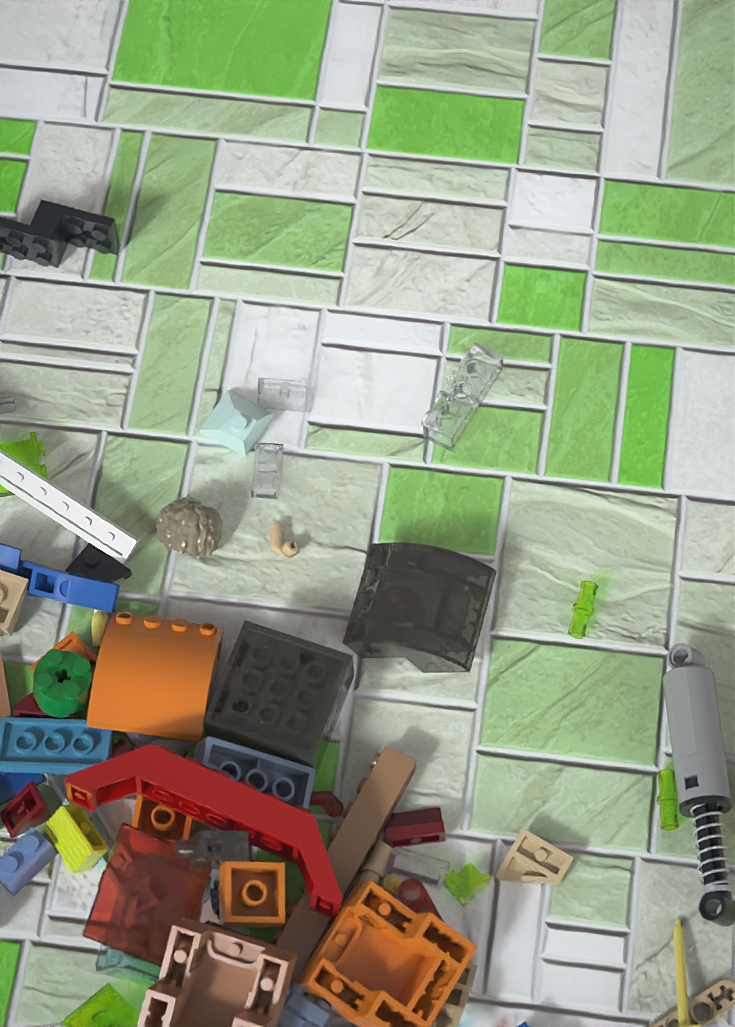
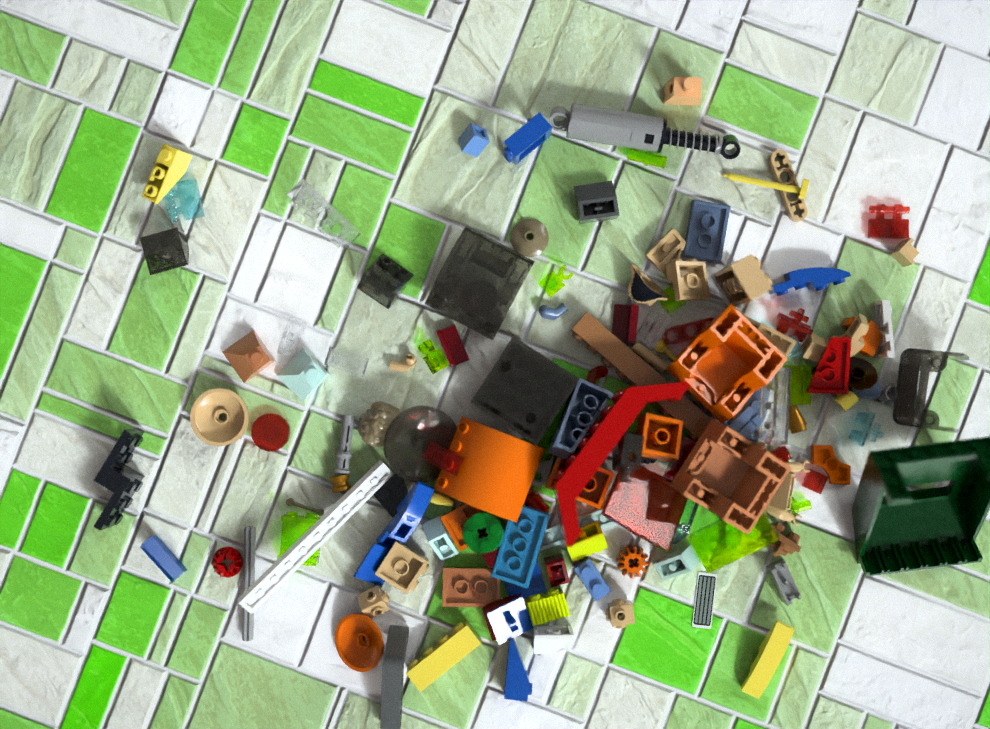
camera: 75 degrees left, 25 degrees up
clear neon green pin [567,581,599,639] -> none
none -> clear smoke slope [140,227,189,275]
none -> light yellow slope [142,143,192,204]
none -> clear light blue plate [164,178,205,223]
none -> tan dish [190,388,249,446]
none -> nougat slope [222,330,276,383]
none -> clear red tile [251,413,290,452]
none -> dark tan hinge [286,498,324,516]
none -> pearl gold wheel [329,474,351,493]
none -> light grey pin [333,415,355,474]
none -> clear smoke slope [357,253,414,309]
none -> clear smoke dish [384,405,457,483]
none -> clear neon green plate [418,339,450,374]
none -> clear red plate [422,441,464,476]
none -> light aqua slope [422,516,459,562]
none -> dark red panel [436,324,469,367]
none -> medium blue panel [458,123,490,157]
none -> blue window [503,112,552,165]
none -> dark tan dish [511,219,549,257]
none -> clear neon green plate [538,265,573,298]
none -> sand blue arm [539,303,568,320]
none -> dark grey slope [574,181,619,224]
none -> orange gear [616,545,649,578]
none -> hat [628,263,669,306]
none -> light aqua slope [653,543,702,581]
none -> tan plate [666,258,710,301]
none -> sand blue tile [682,199,731,263]
none -> tan brick [713,253,772,306]

